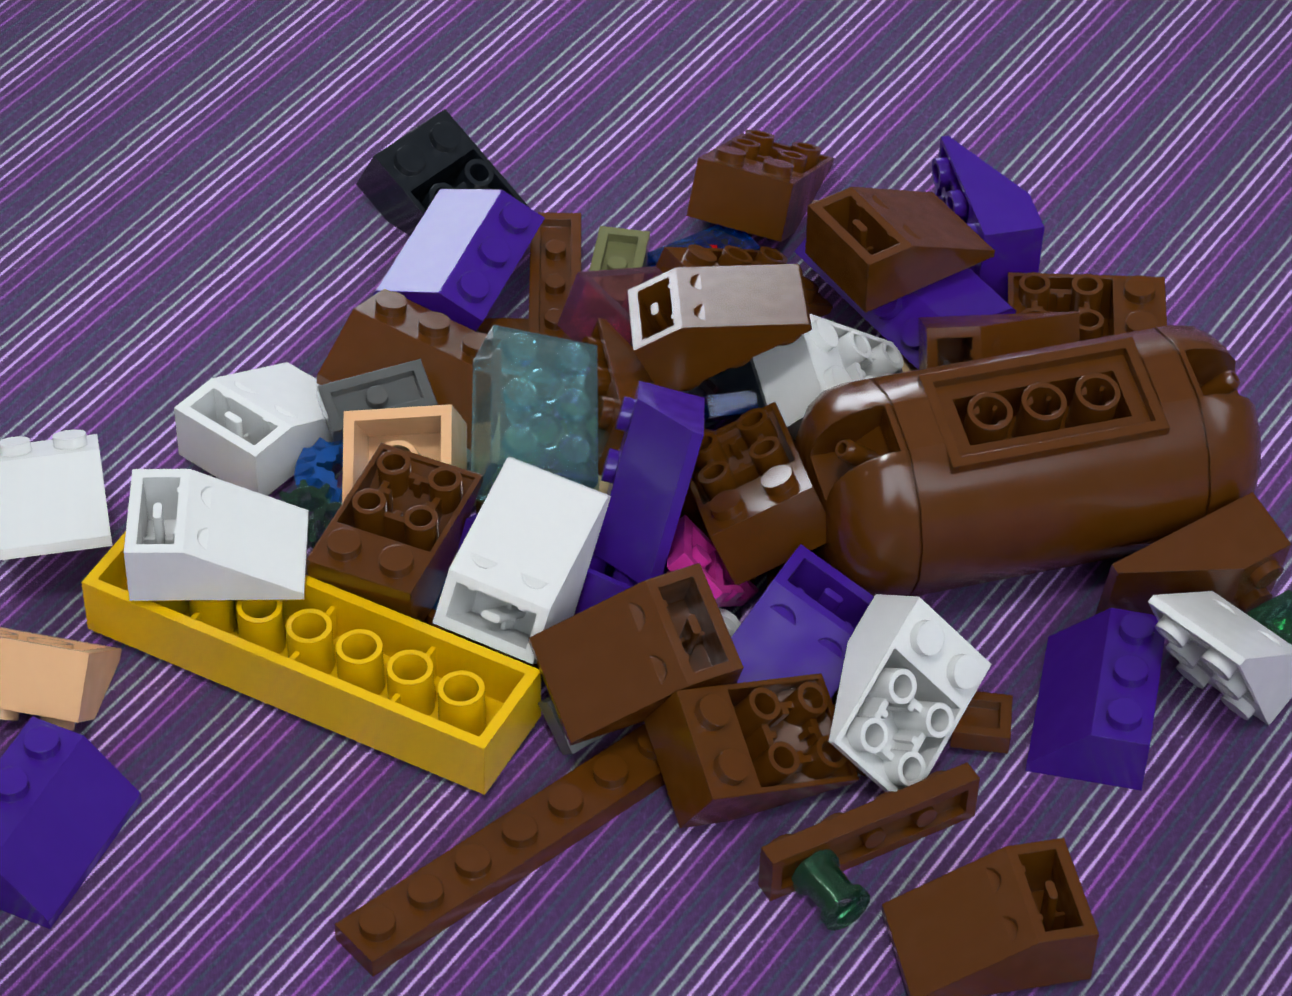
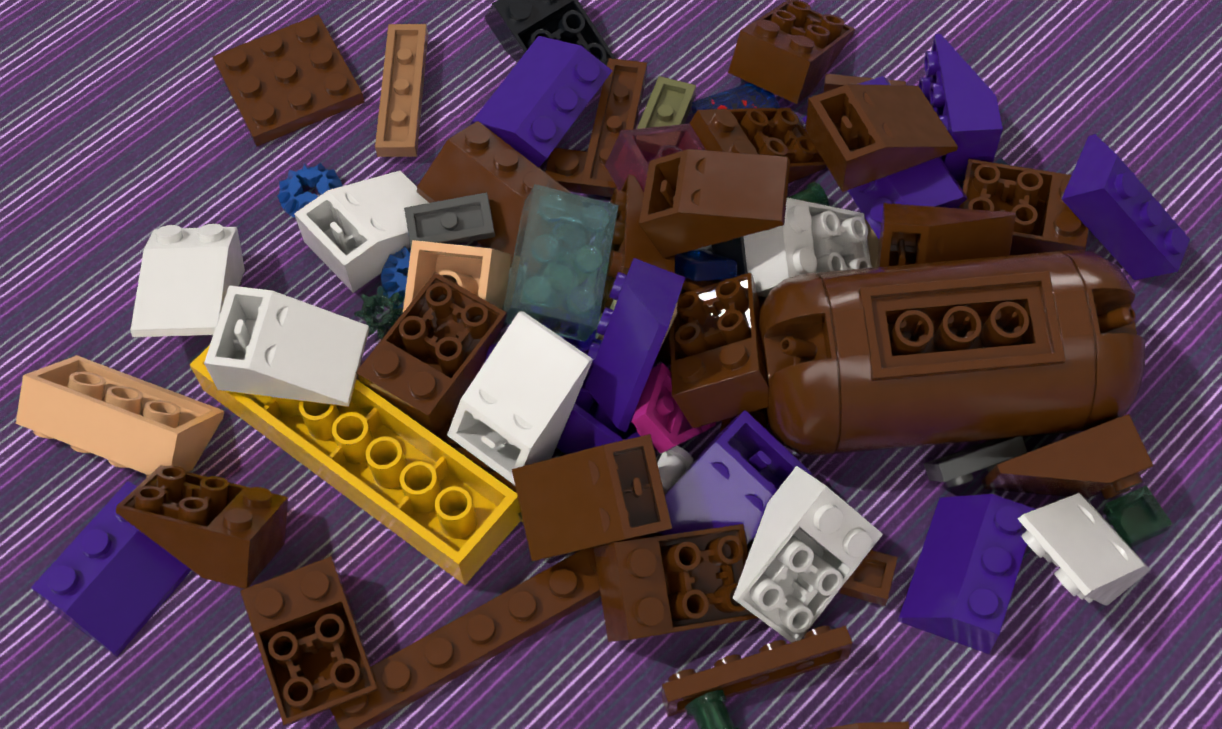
camera: 15 degrees right, 15 degrees up
none -> reddish brown slope [116,465,288,589]
none -> reddish brown plate [212,14,365,147]
none -> reddish brown slope [240,556,378,726]
none -> blue gear [277,162,343,218]
none -> medium nougat plate [375,24,428,157]
none -> dark grey plate [924,436,1028,487]
none -> dark purple slope [1062,134,1190,280]

